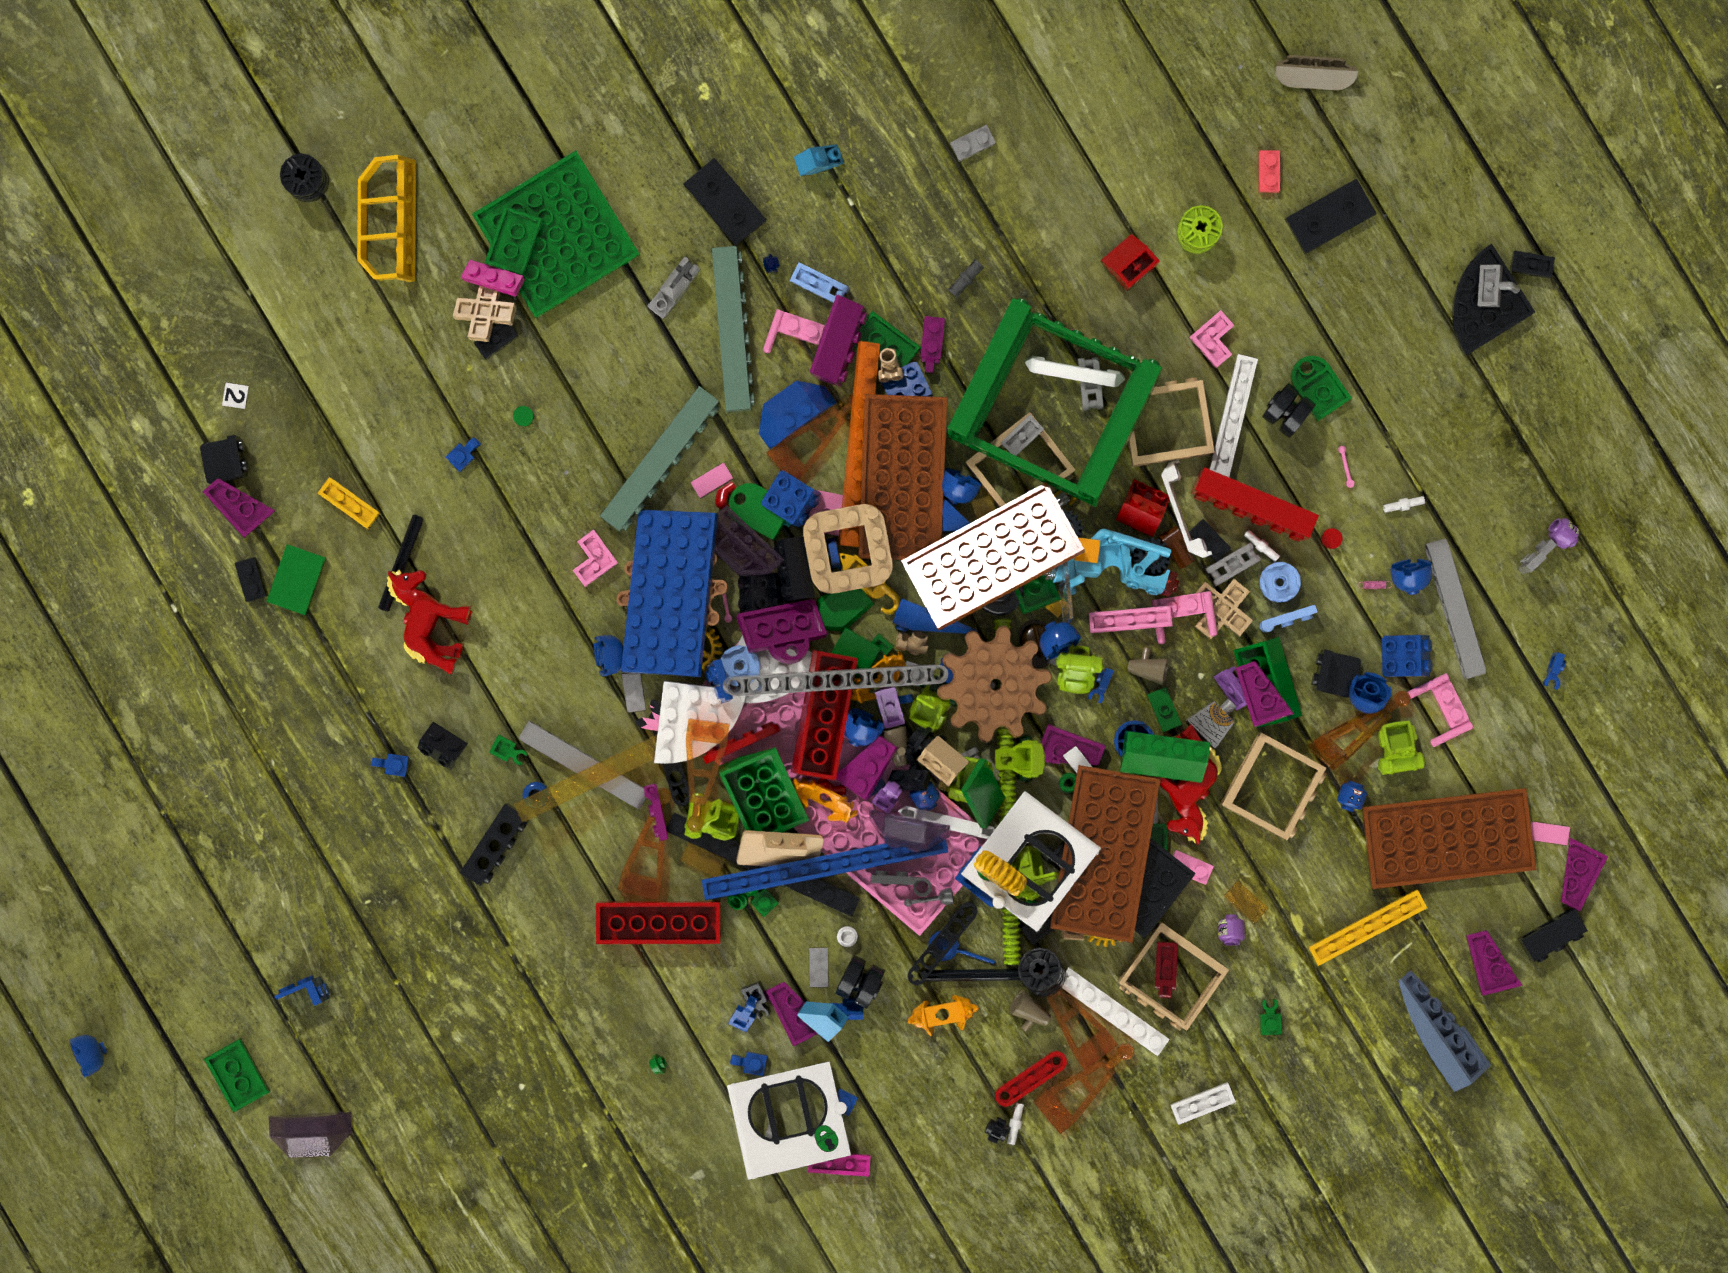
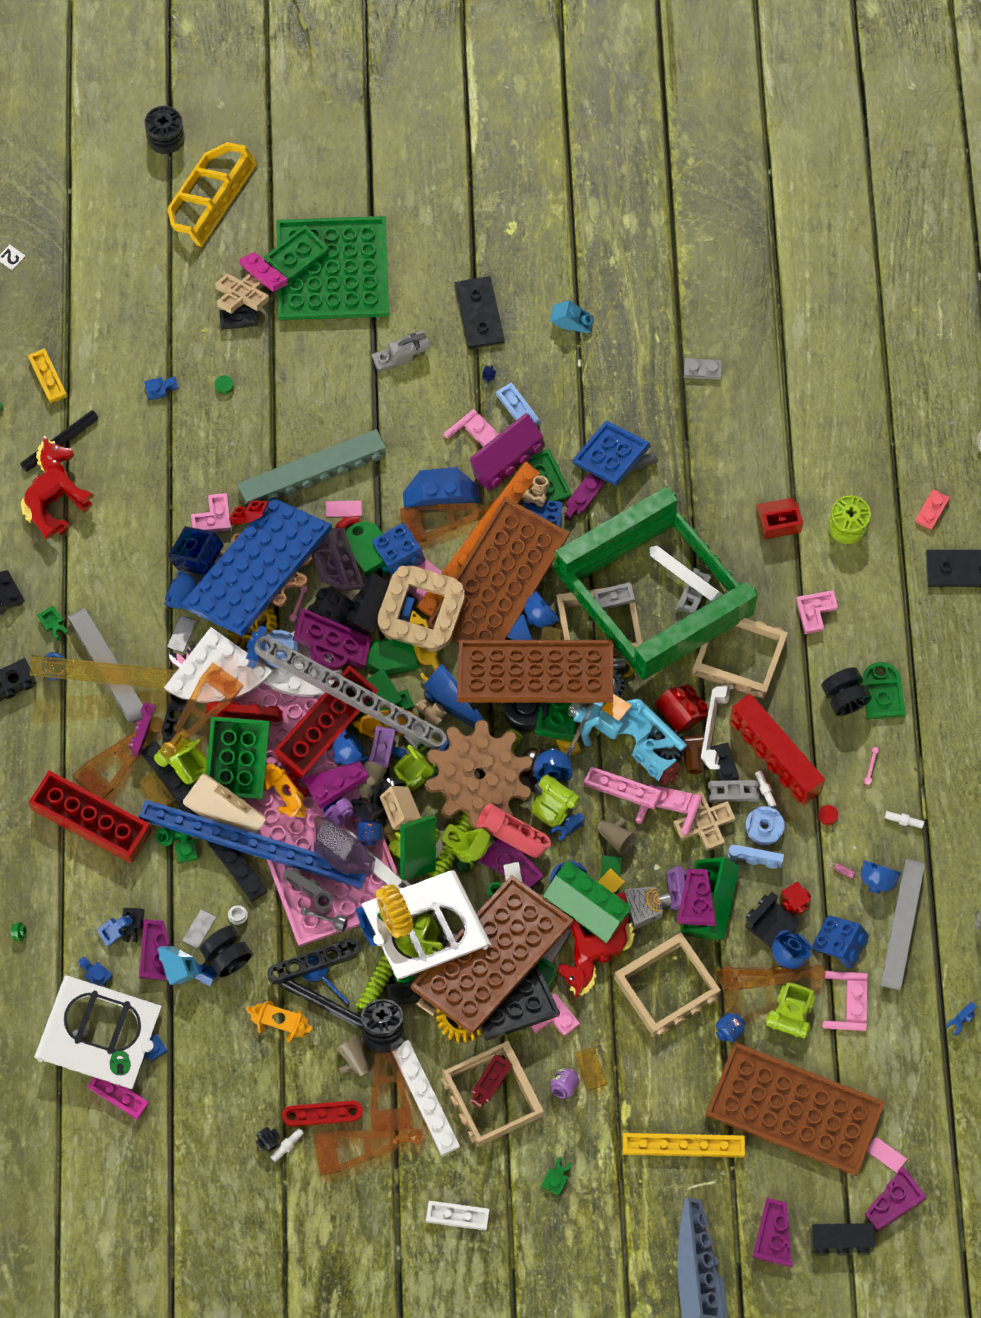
camera: 20 degrees right, 20 degrees down
sand green brick [712,246,755,413] -> none
white plate [1209,354,1258,477] -> none
none -> clear blue brick [167,526,224,575]
none -> red slope [229,501,269,525]
none -> coral beam [476,803,551,858]
none -> blue plate [572,421,651,487]
none -> yellow brick [598,868,625,893]
none -> red brick [780,881,811,916]

